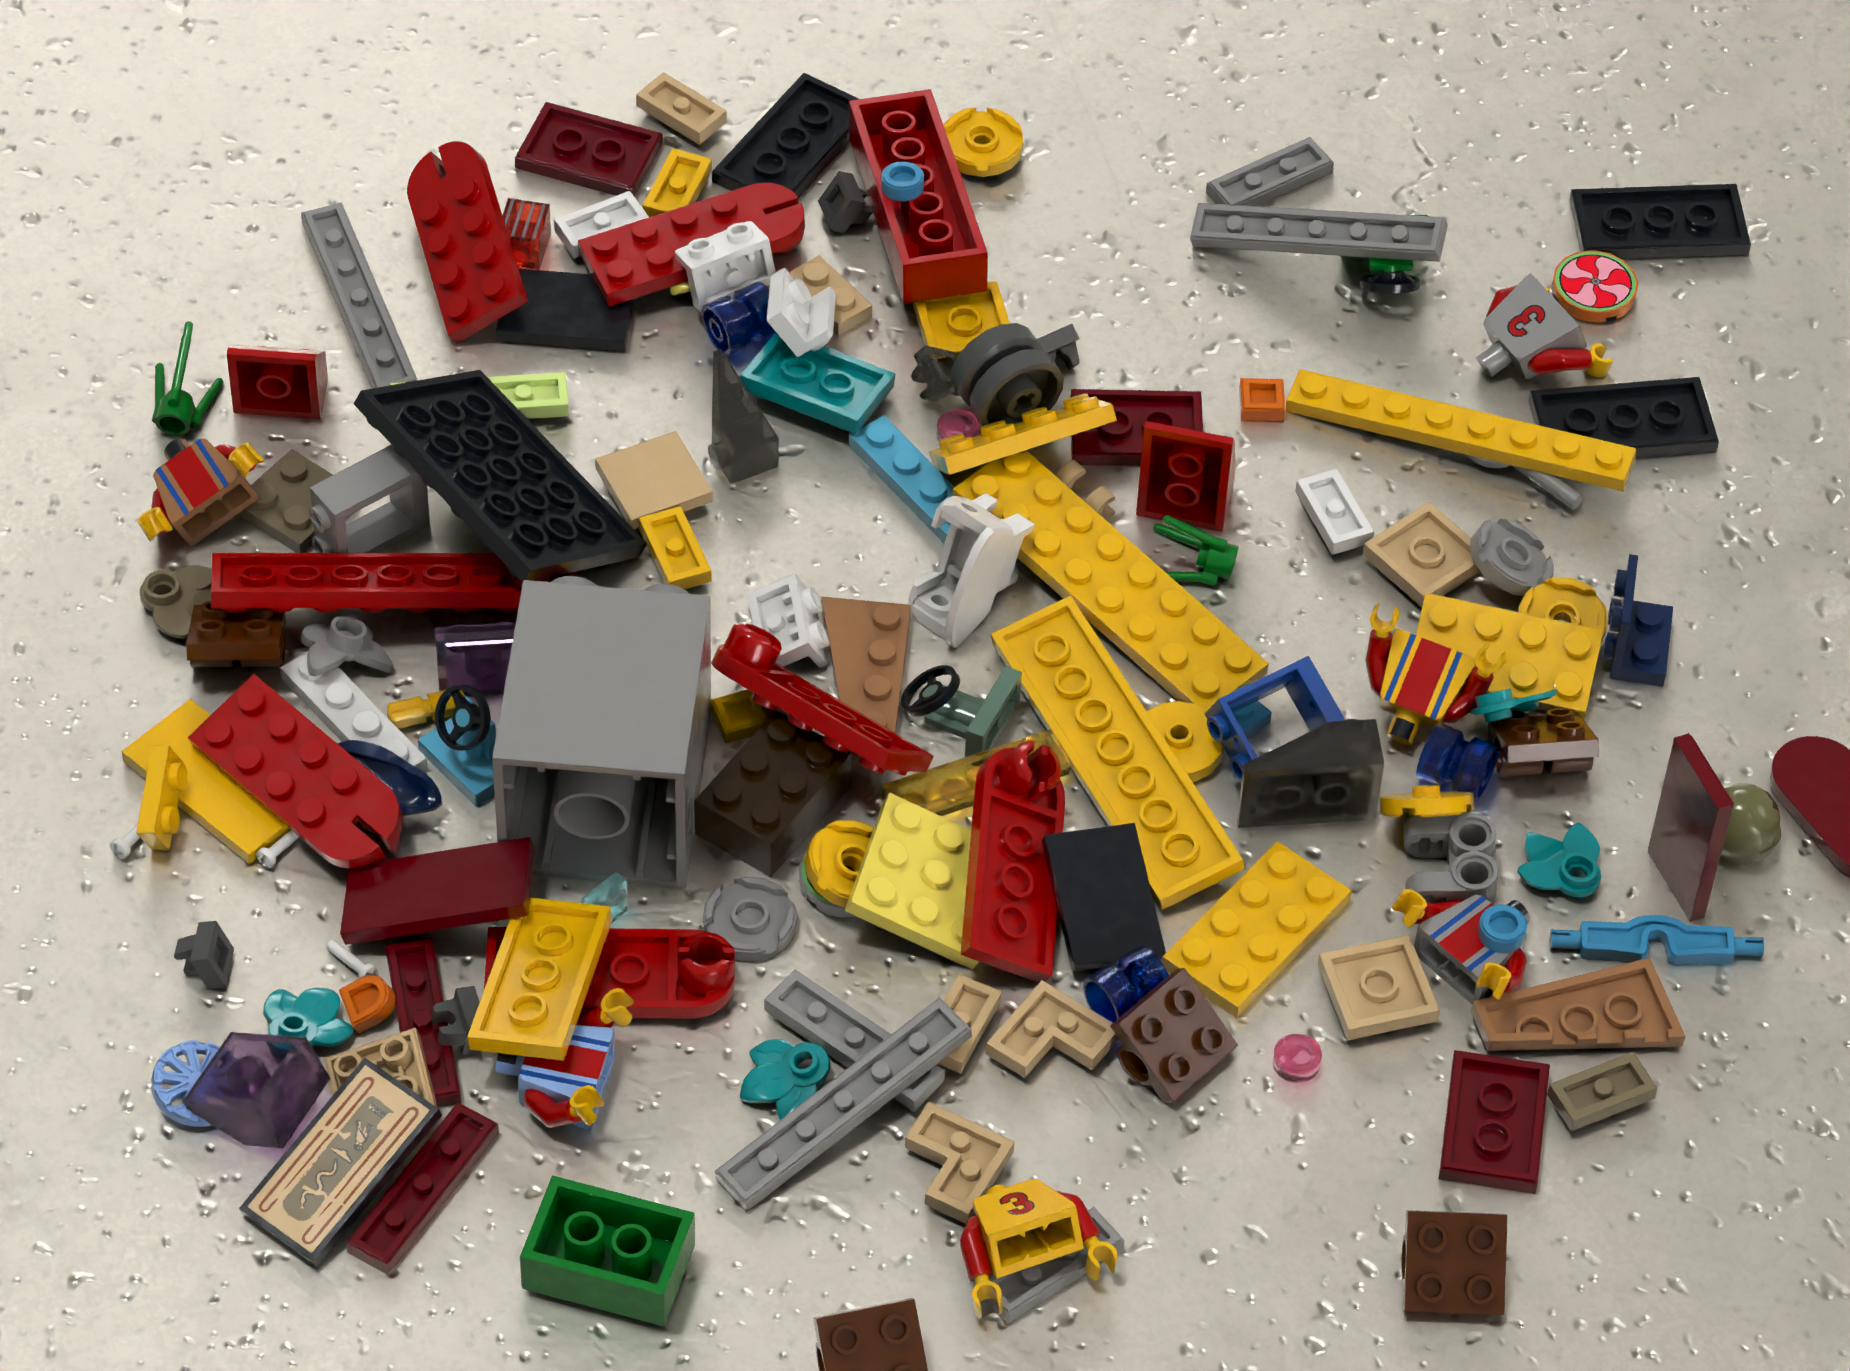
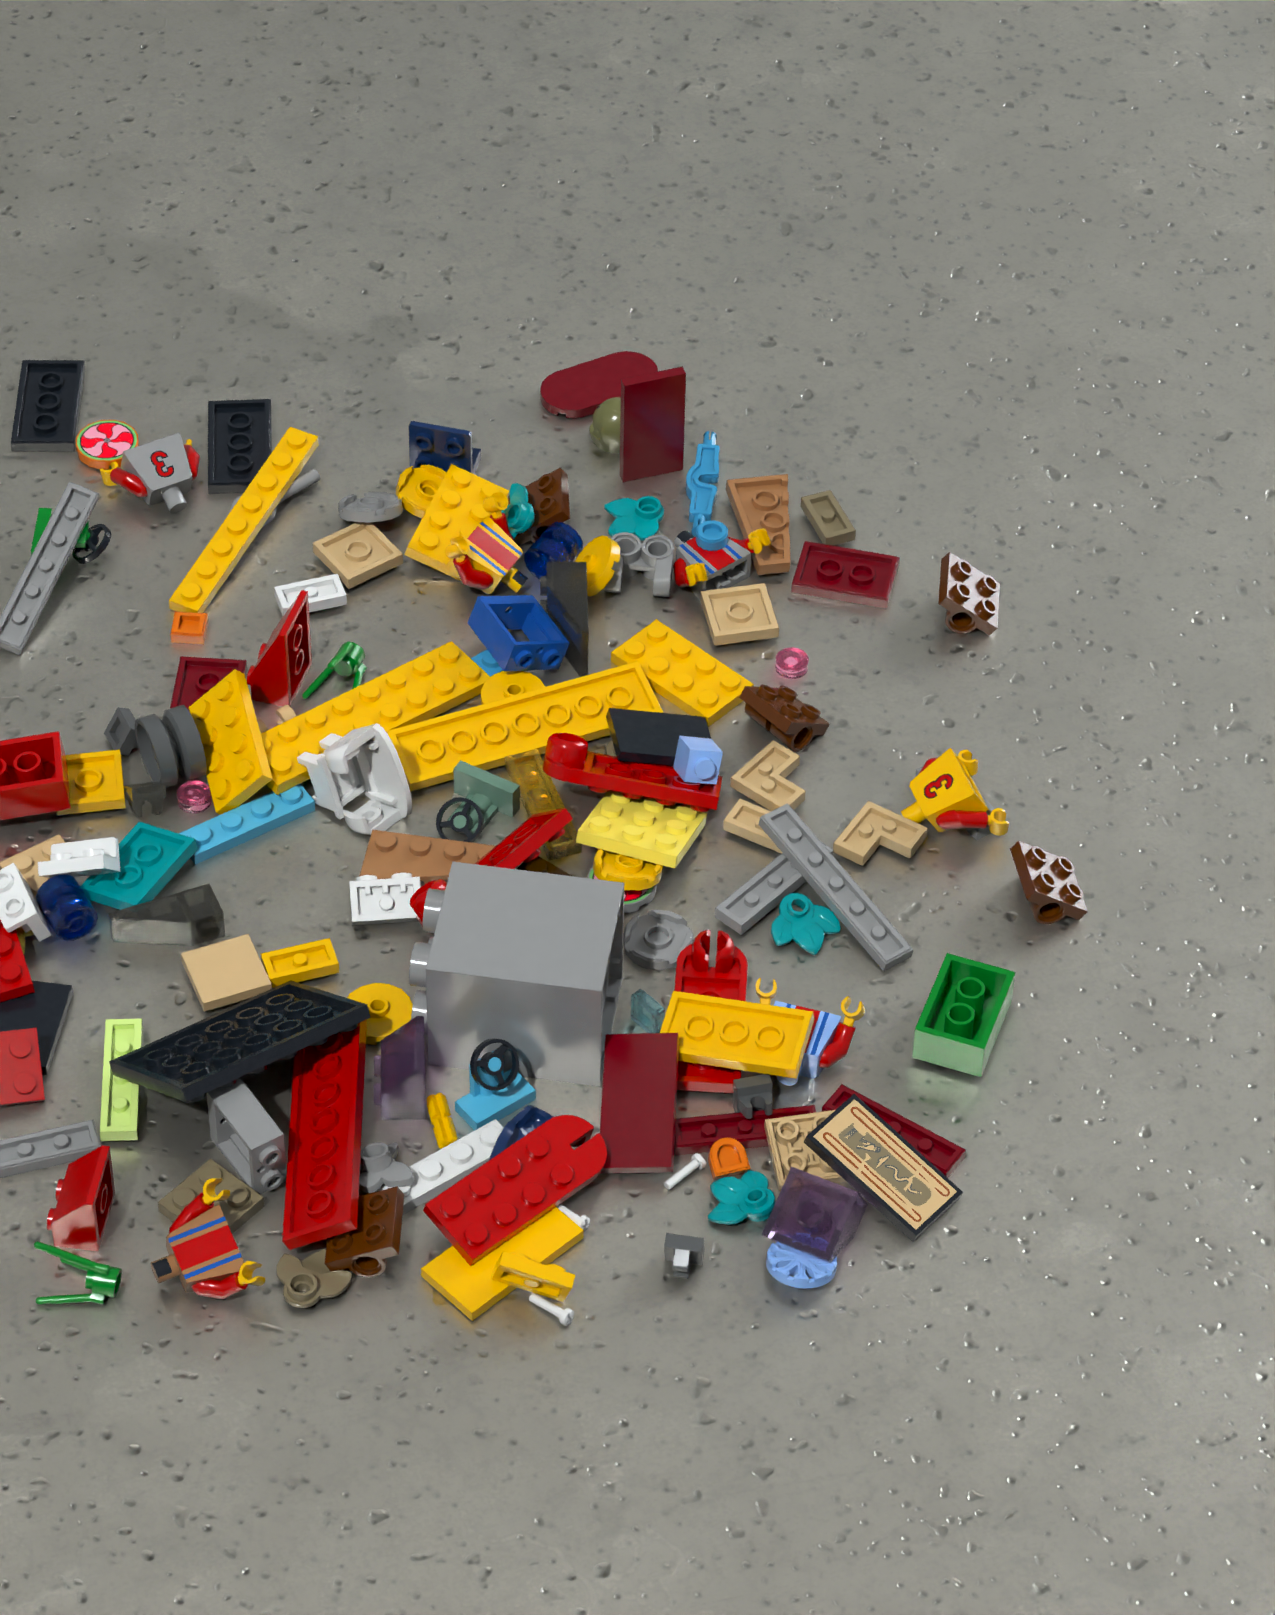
camera: 85 degrees left, 5 degrees down
clear blue wheel [1083,946,1169,1023] -> none
none -> light blue brick [673,736,723,785]

